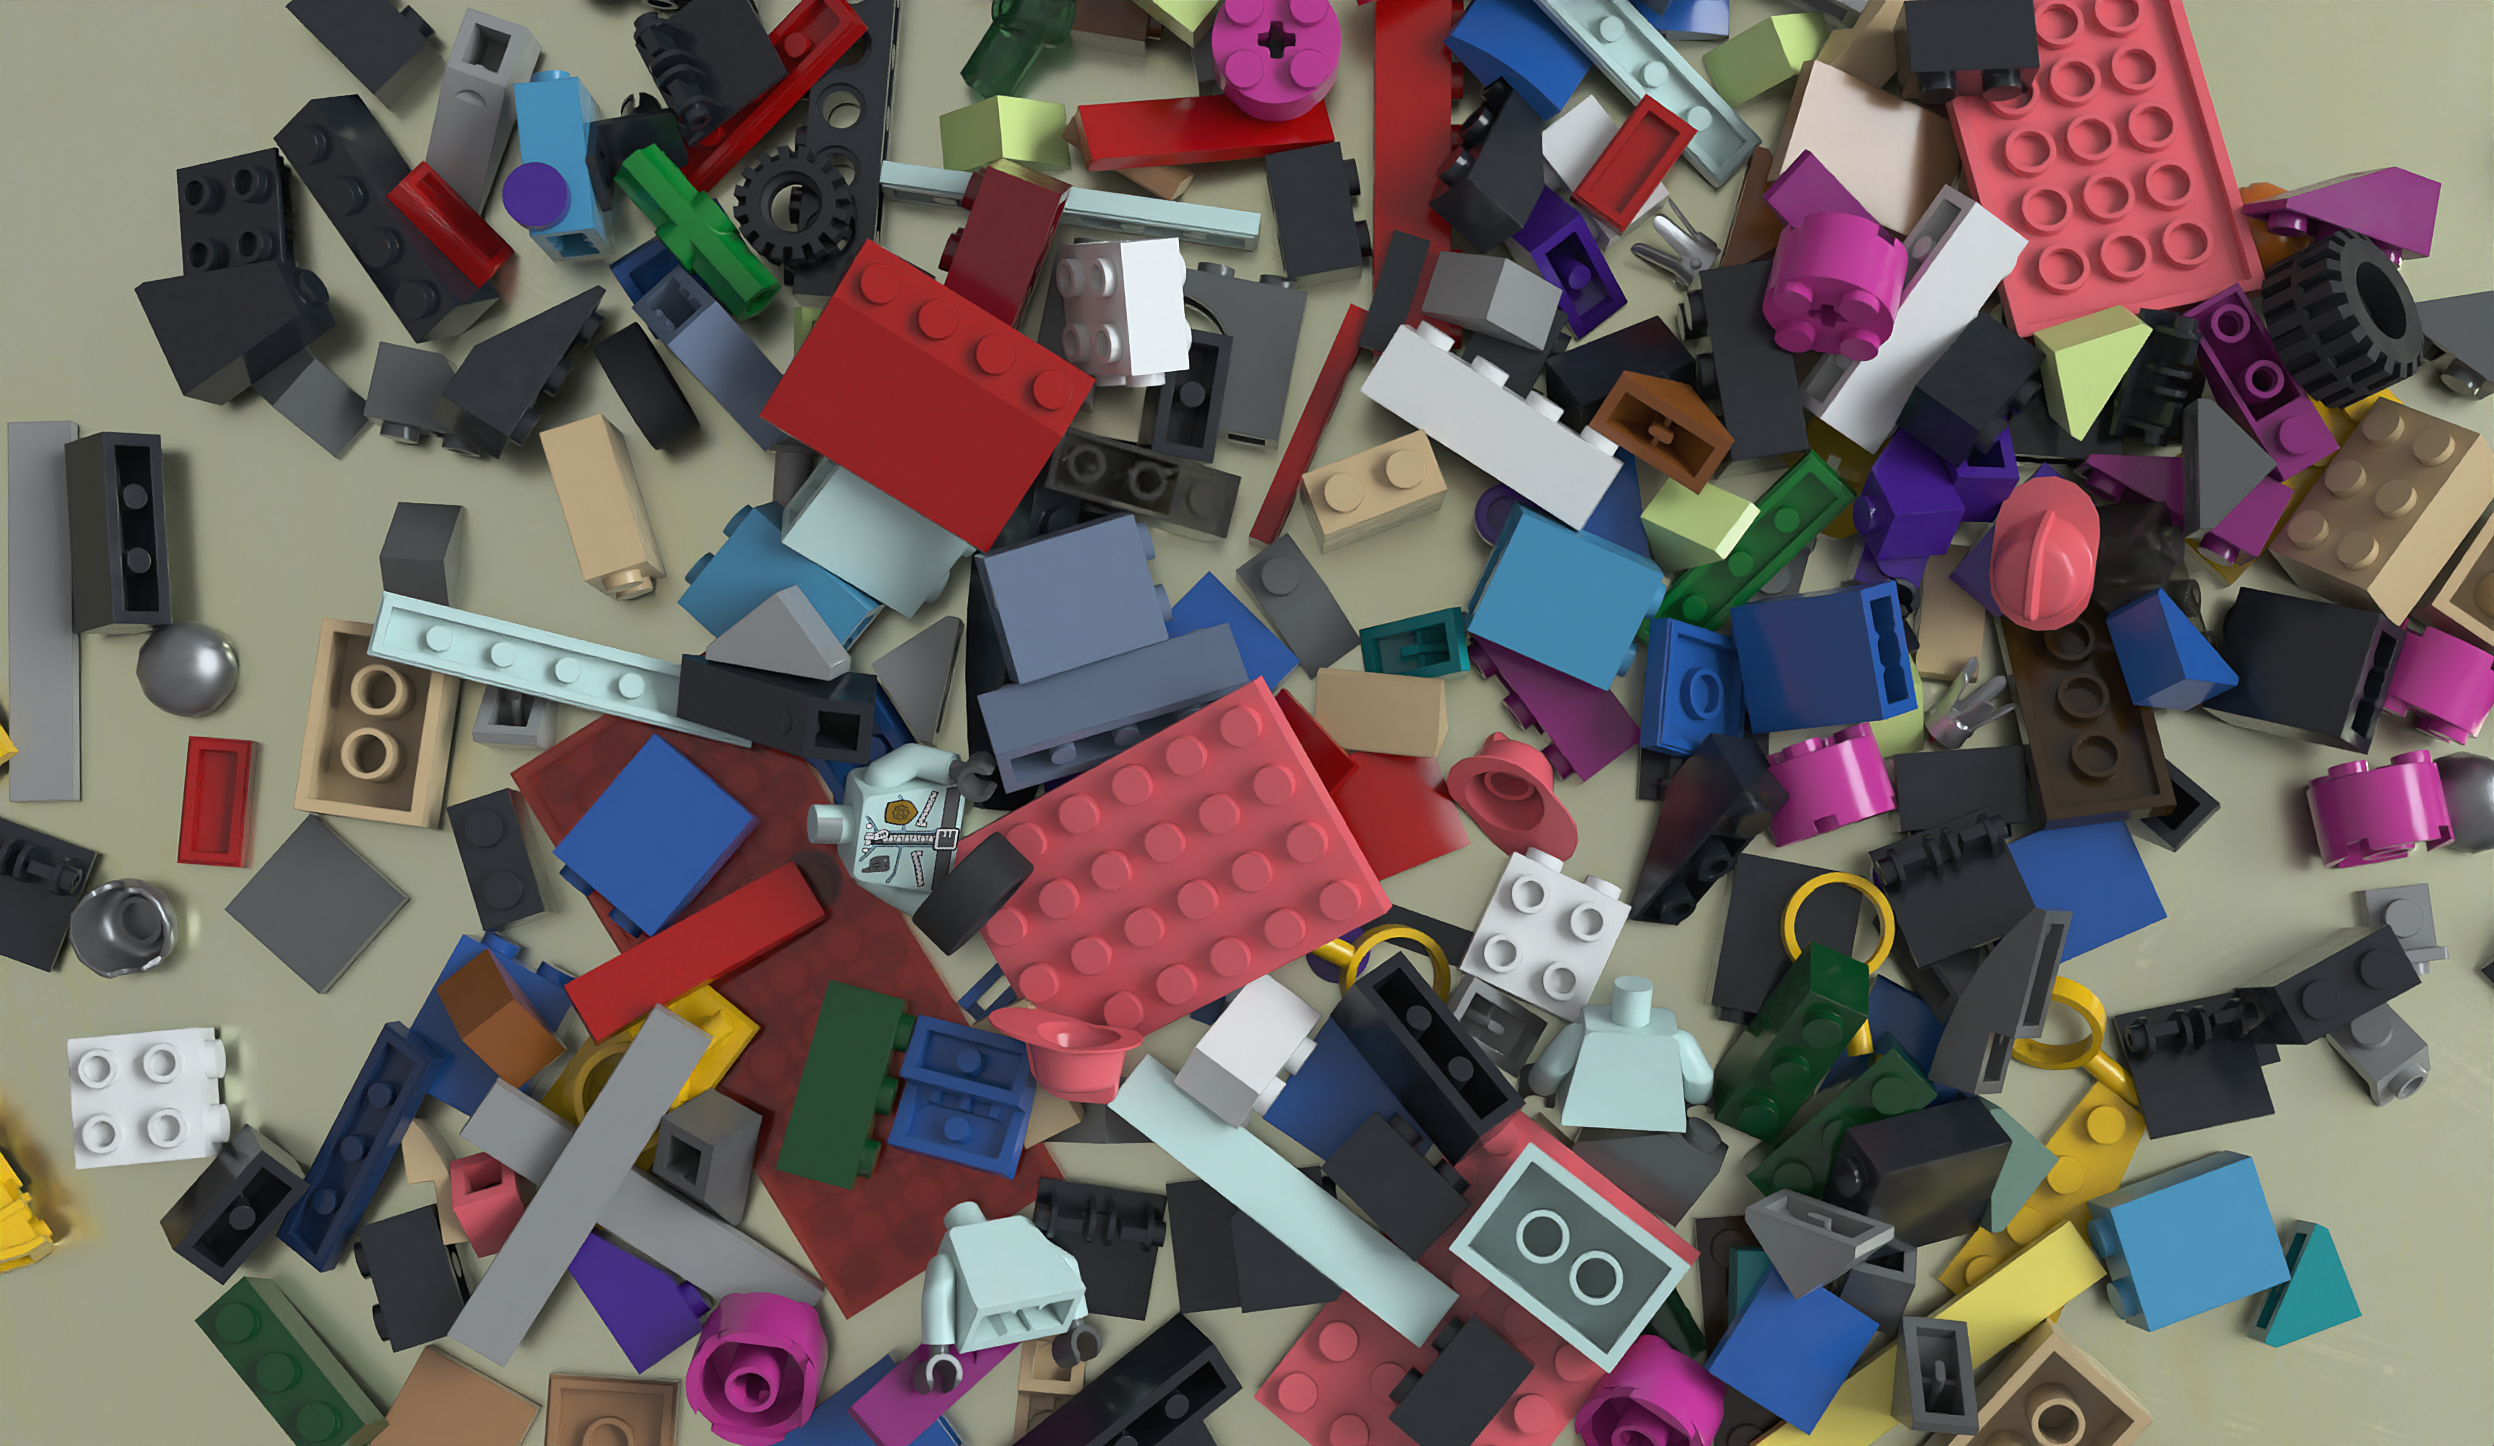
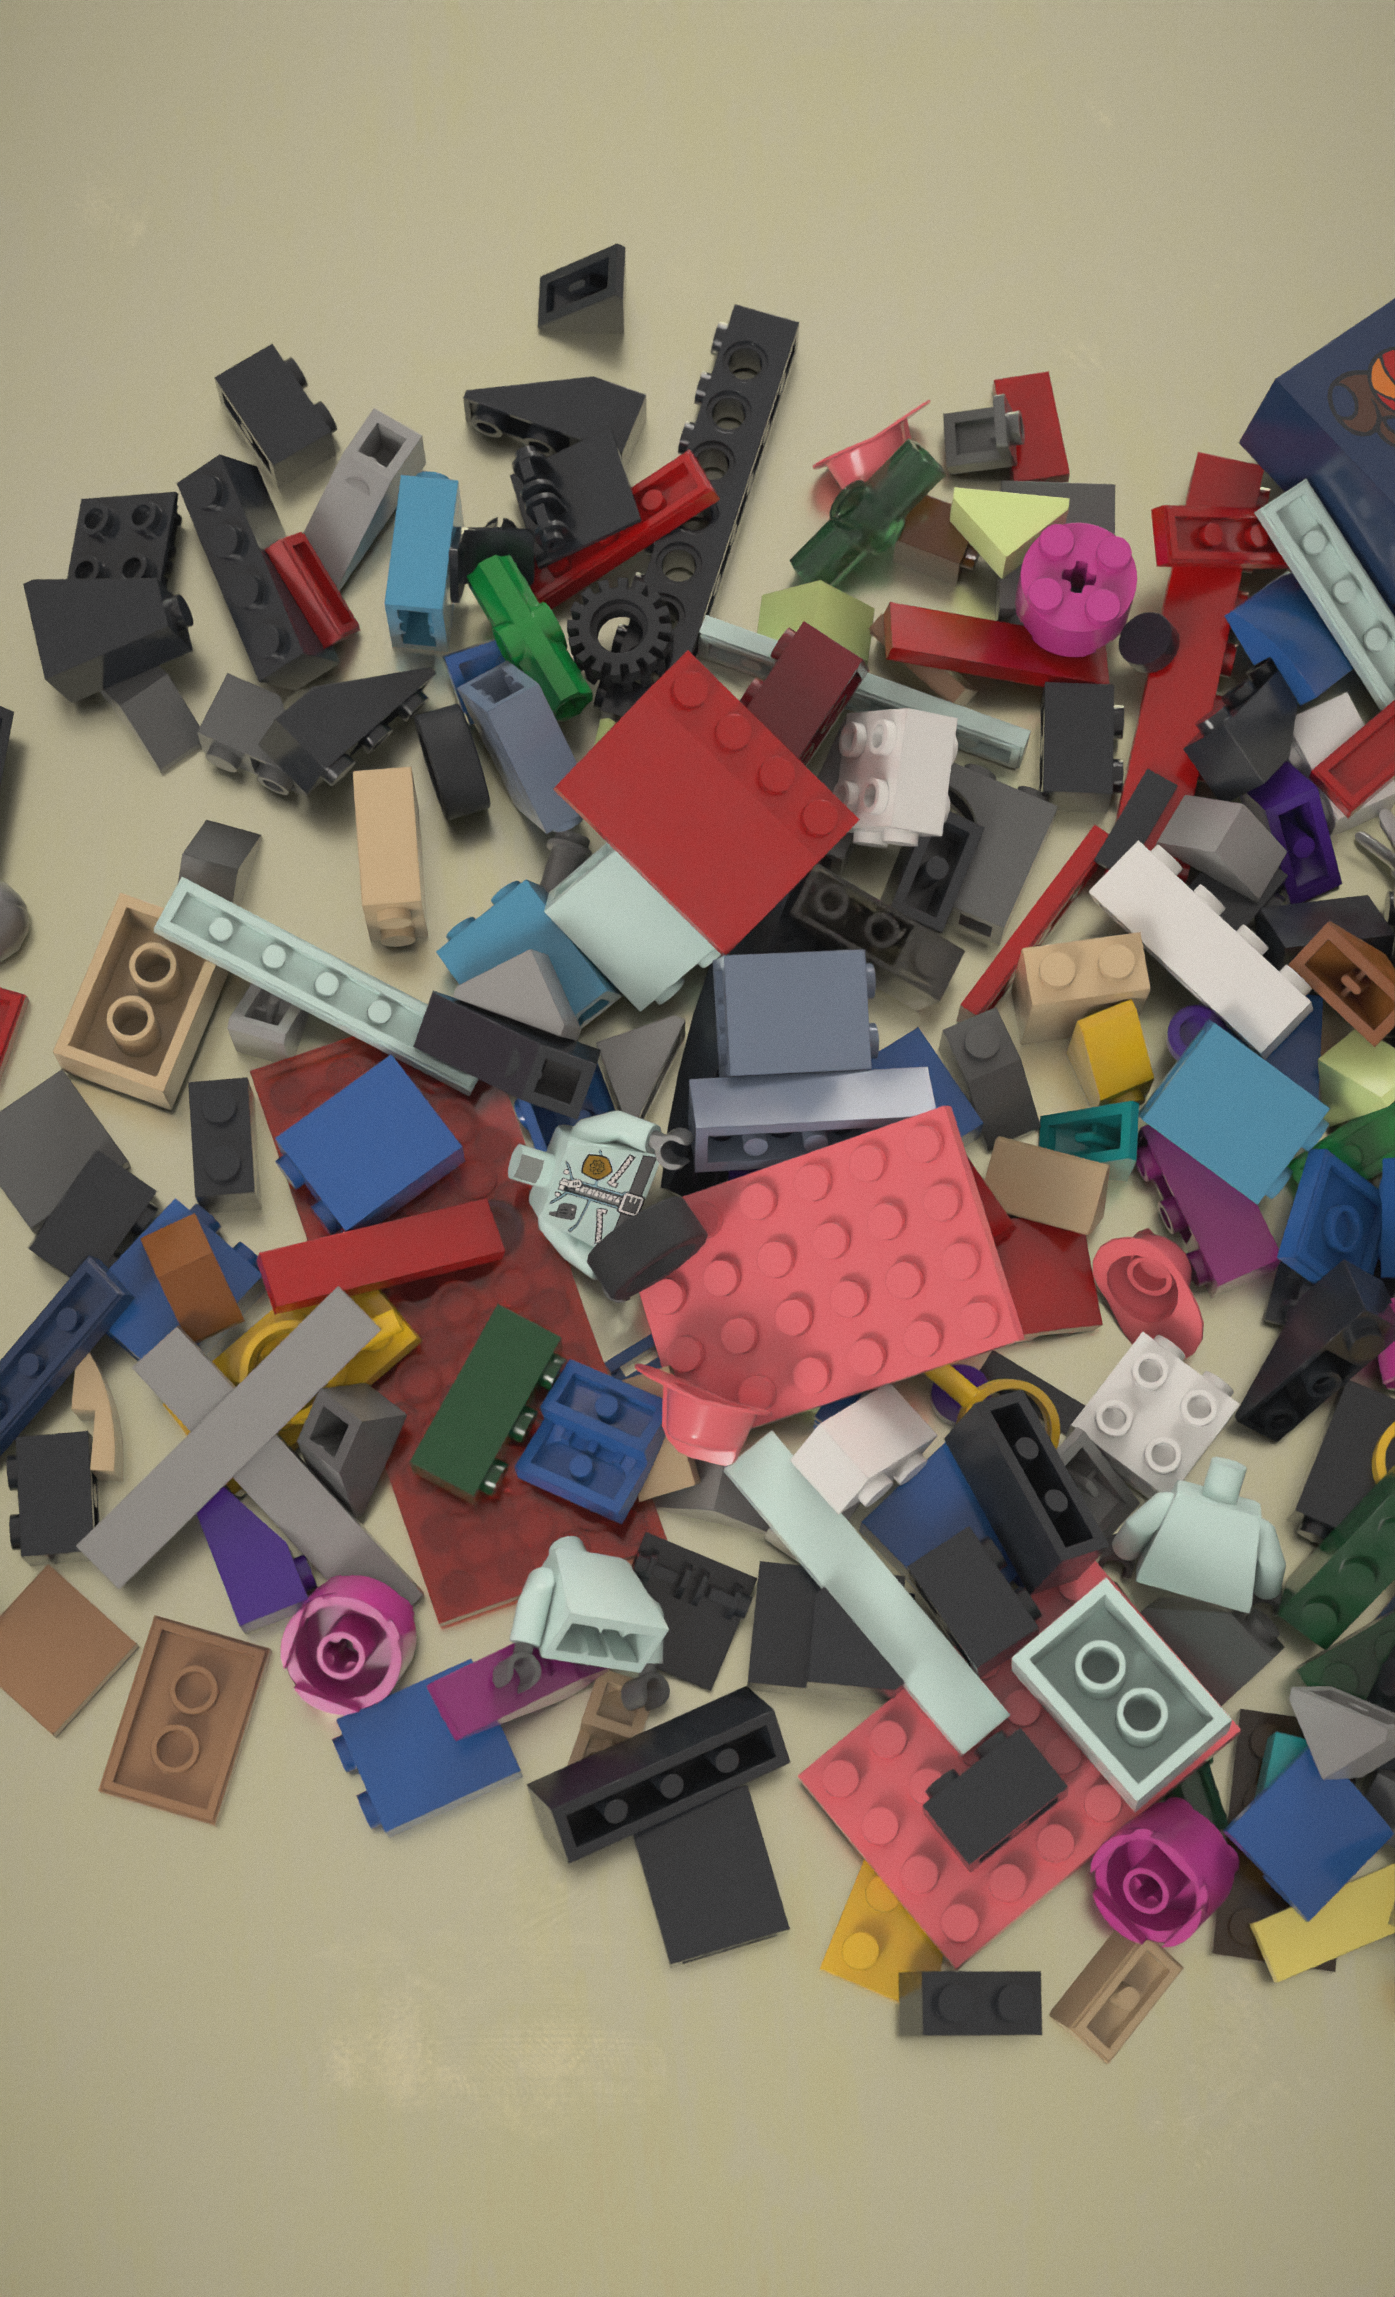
camera: 10 degrees right, 10 degrees down
coral brick [450,1152,536,1258] -> none
dark purple tile [502,162,571,231] -> none
none -> black brick [27,1150,159,1277]
none -> yellow slope [1066,999,1154,1107]
none -> black tile [1118,612,1180,673]

